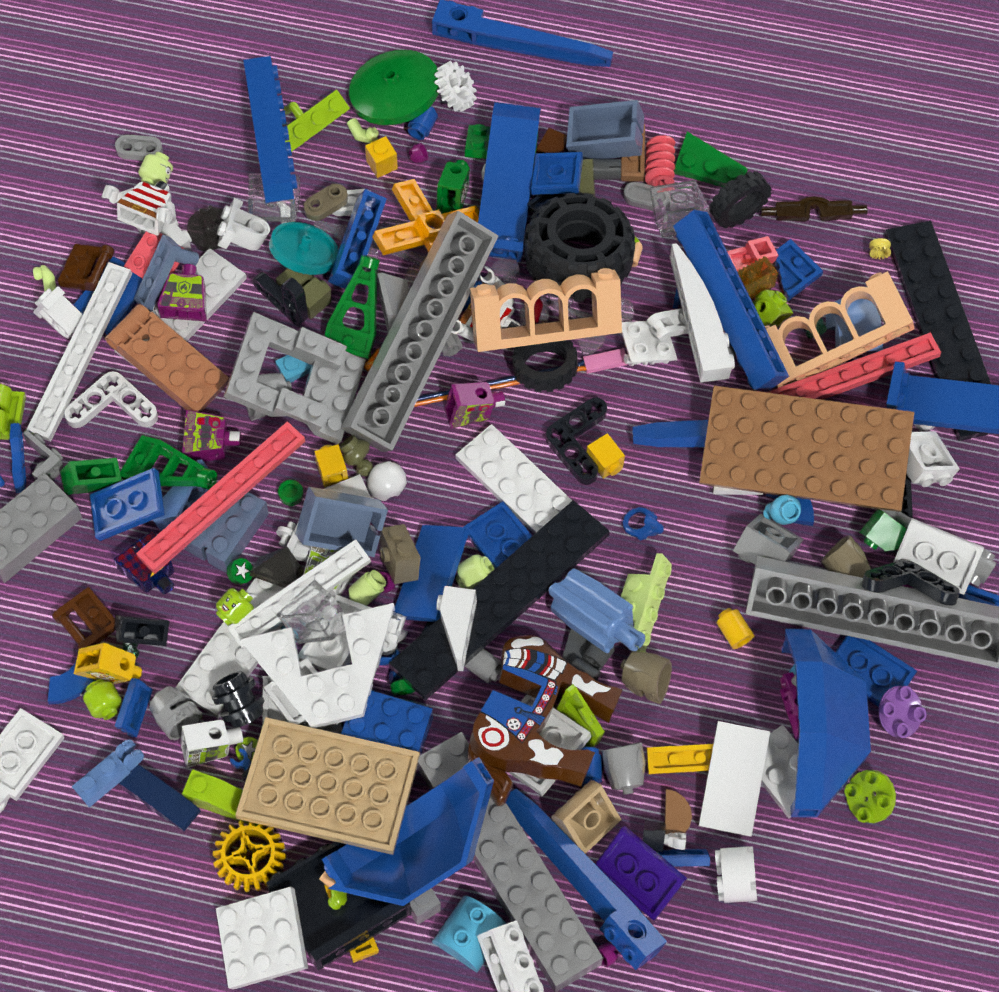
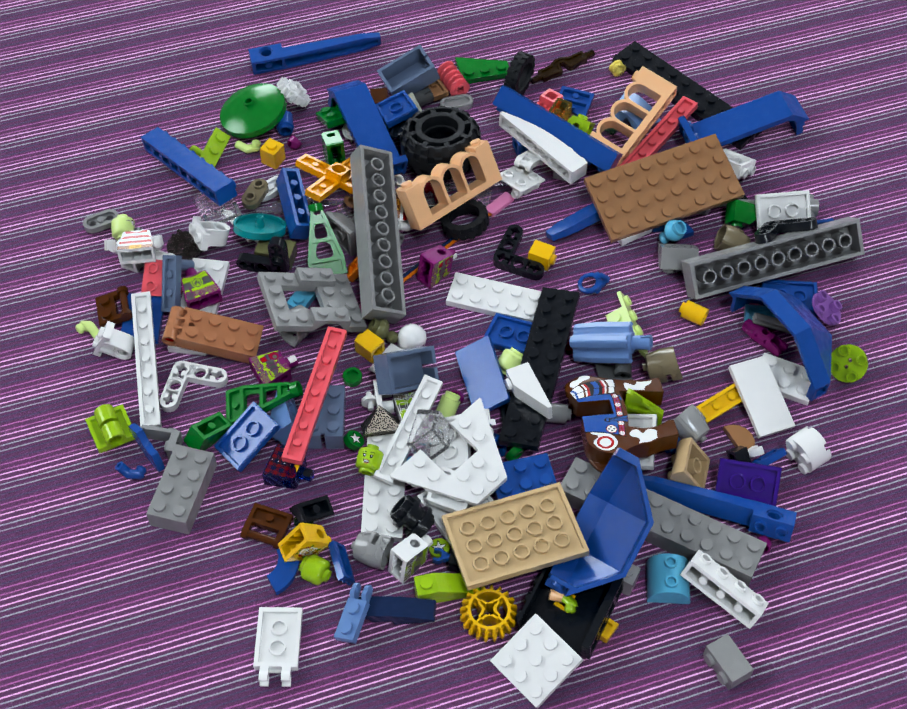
camera: 30 degrees left, 10 degrees down
dark tan brick [378,524,421,584] -> none
clear slope [650,180,710,238] -> none

